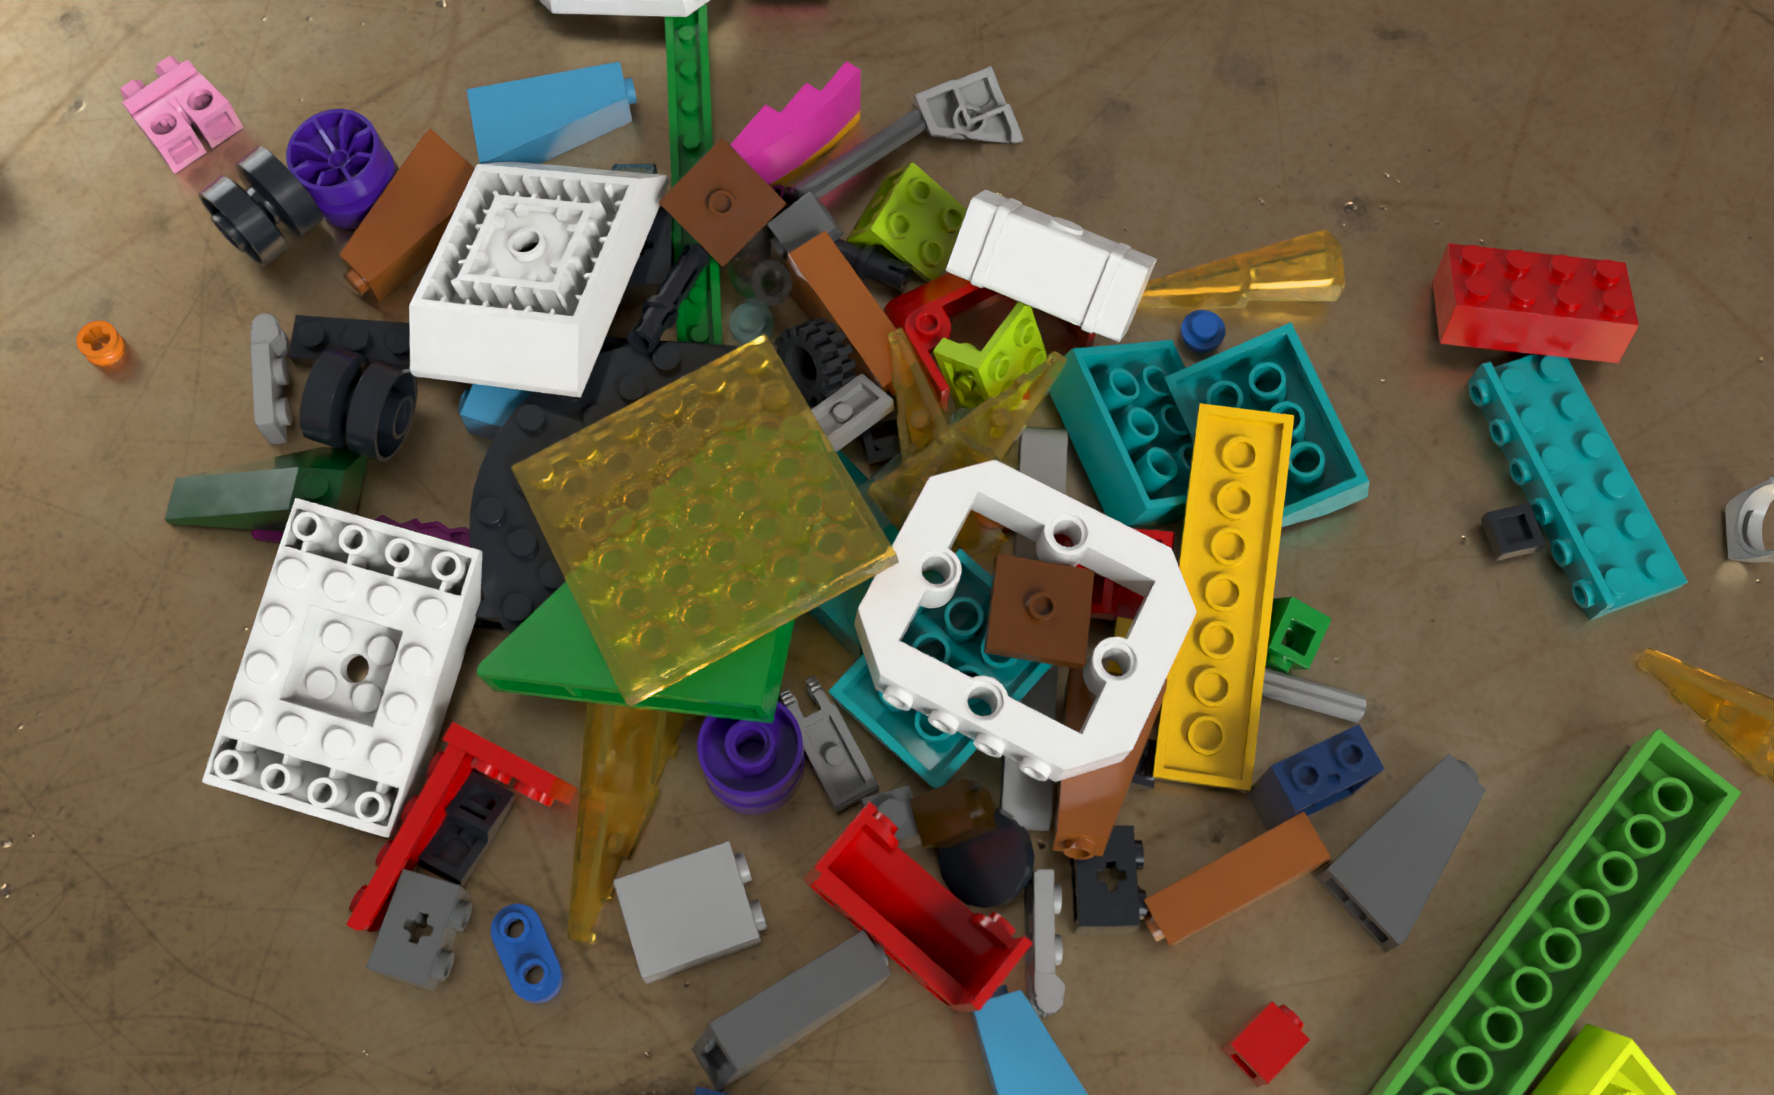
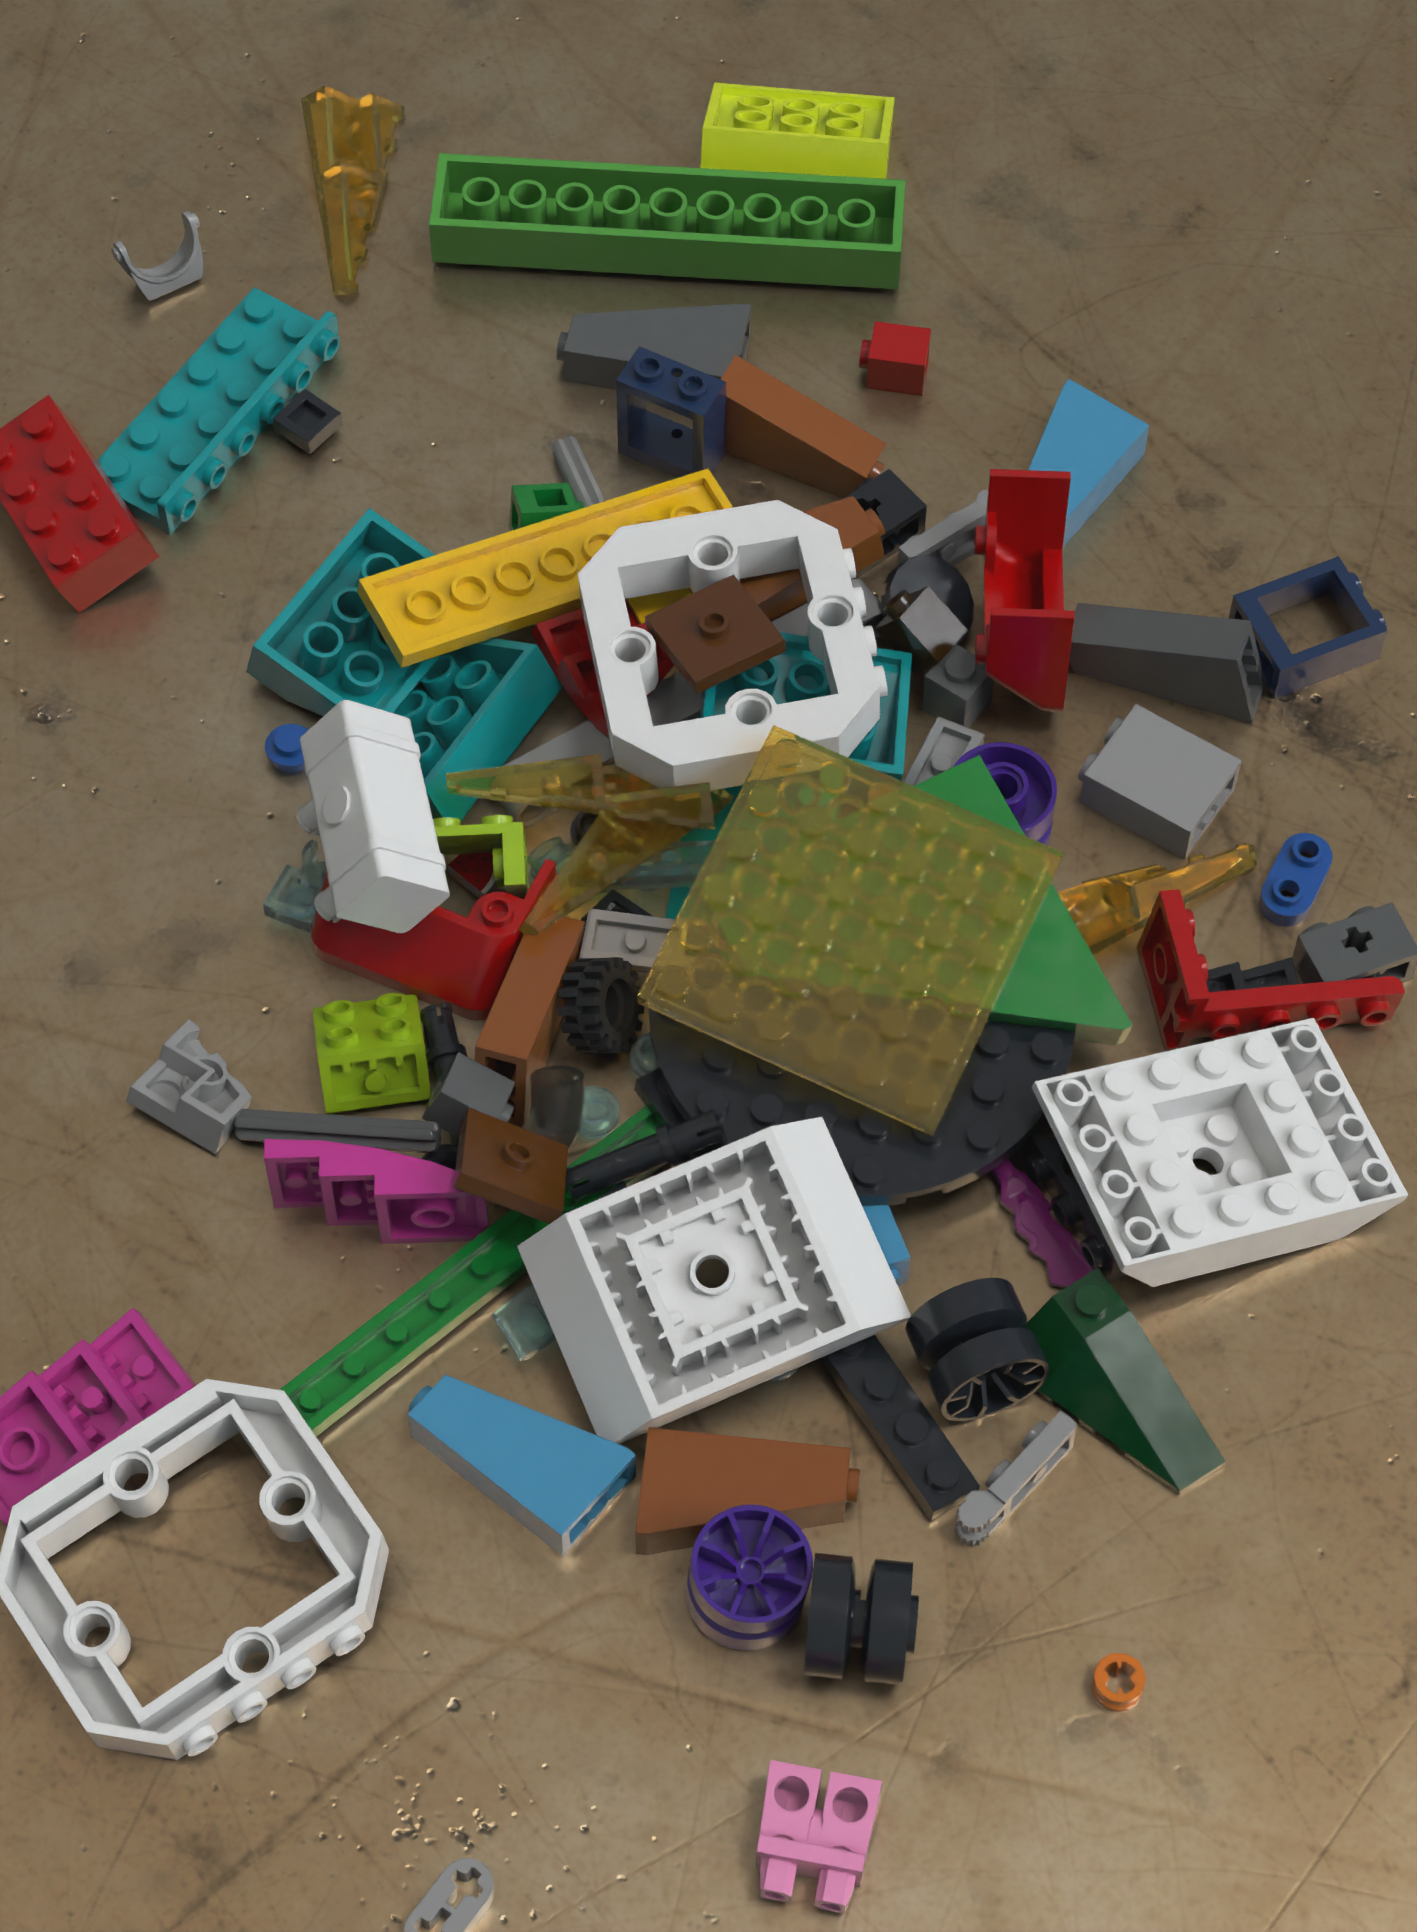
camera: 125 degrees left, 10 degrees down
clear yellow wedge [1137,229,1345,309] -> none

